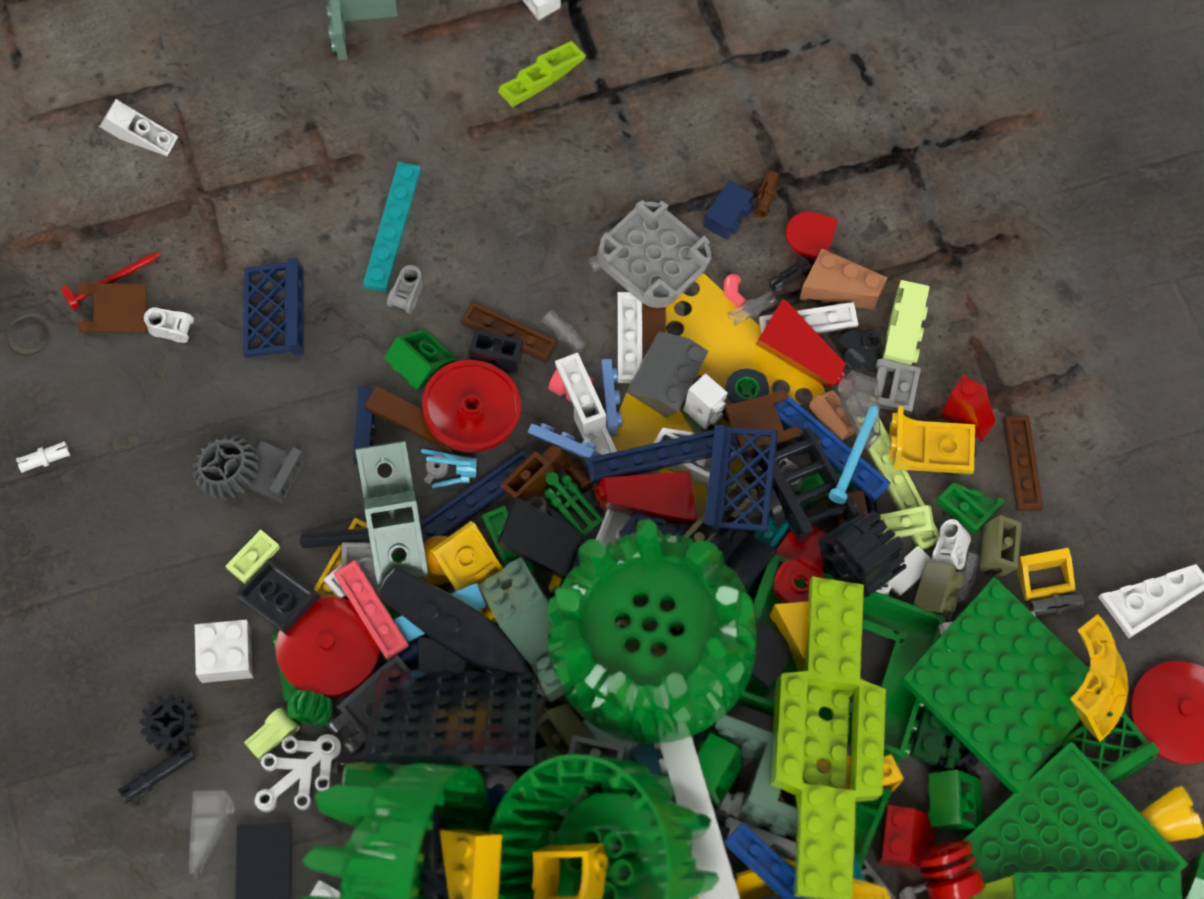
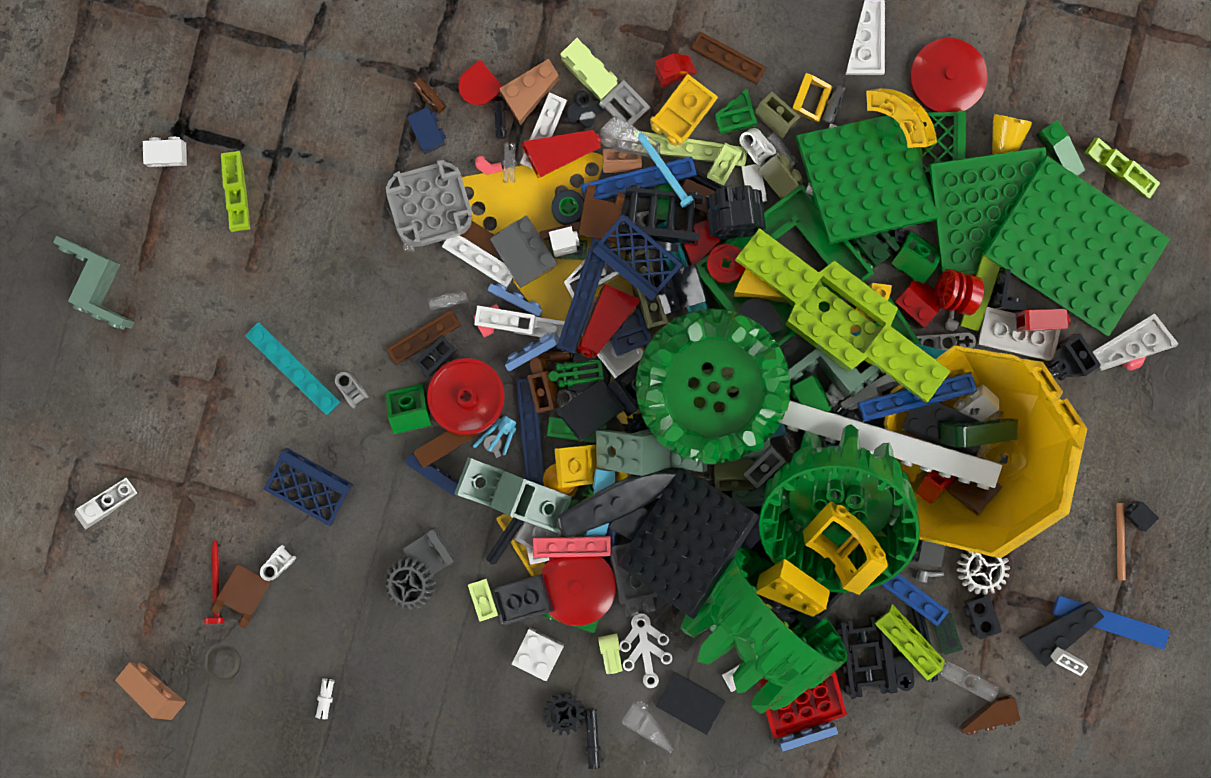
camera: 50 degrees left, 20 degrees up
green gear [287,690,333,726] -> none

